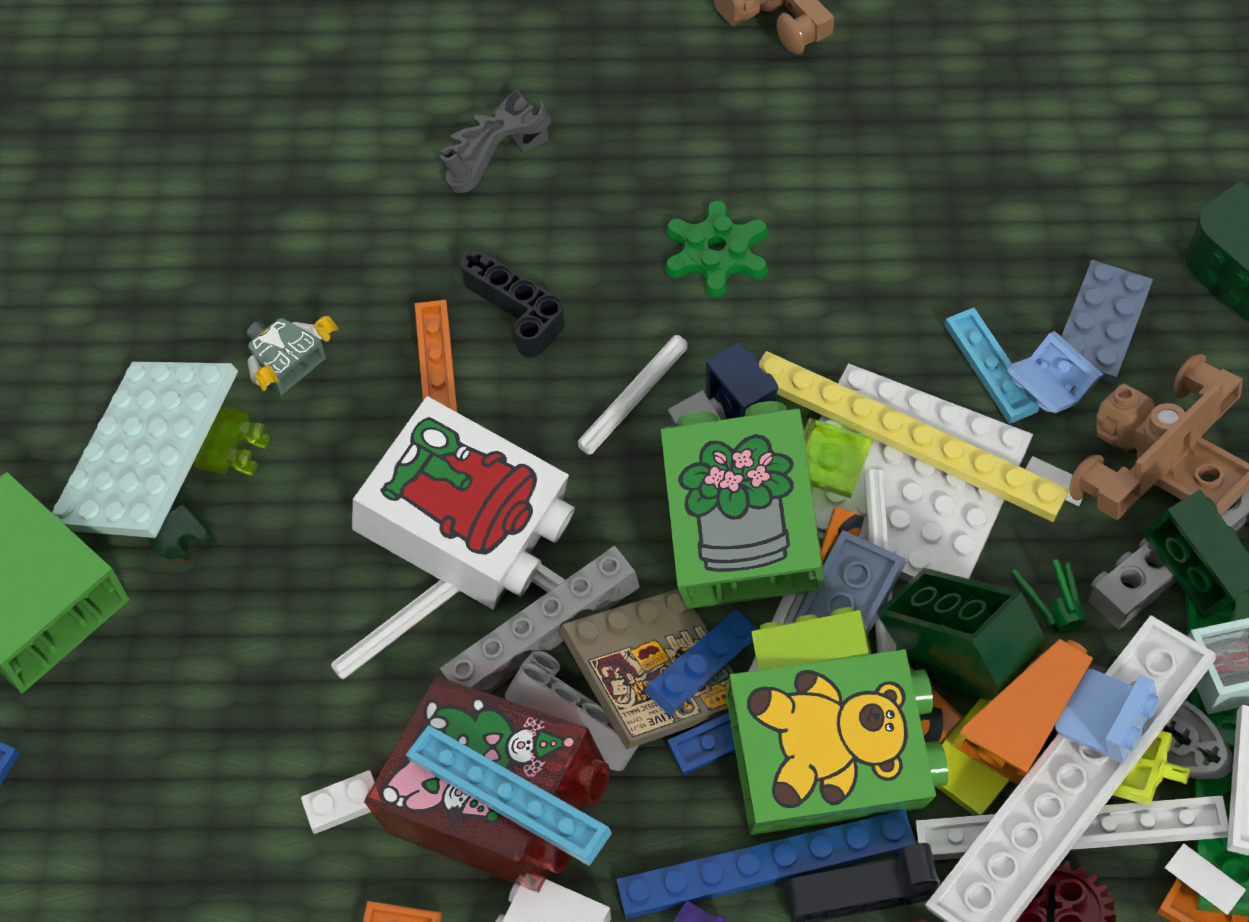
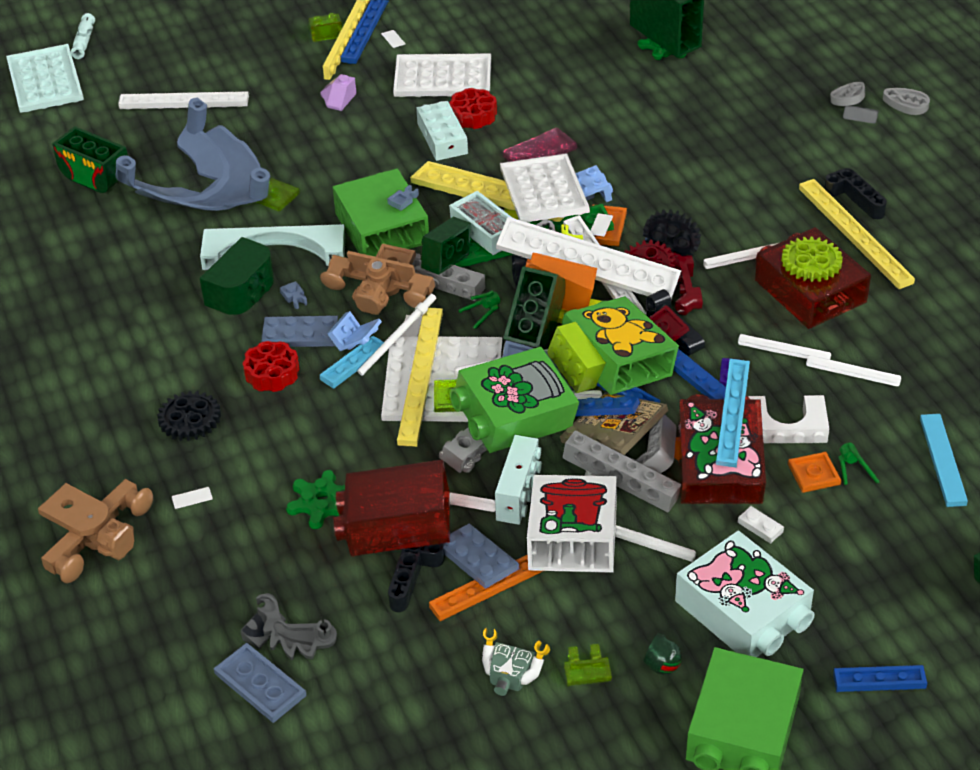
camera: 115 degrees left, 15 degrees down
light aqua plate [52,362,238,538] -> none
dark blue slope [706,342,778,419] -> none
light blue bracket [1055,669,1160,764] -> none
none -> black gear [157,390,221,441]
none -> white sticker [172,487,213,509]
none -> sand blue plate [214,643,306,723]
none -> red connector [242,341,300,392]
none -> sand blue plate [280,281,307,309]
none -> clear red brick [334,460,450,556]
none -> white bar [357,294,436,376]
none -> sand blue plate [439,524,519,589]
none -> light aqua brick [495,435,542,525]
none -> dark red plate [649,305,690,342]
none -> light aqua brick [675,530,815,657]

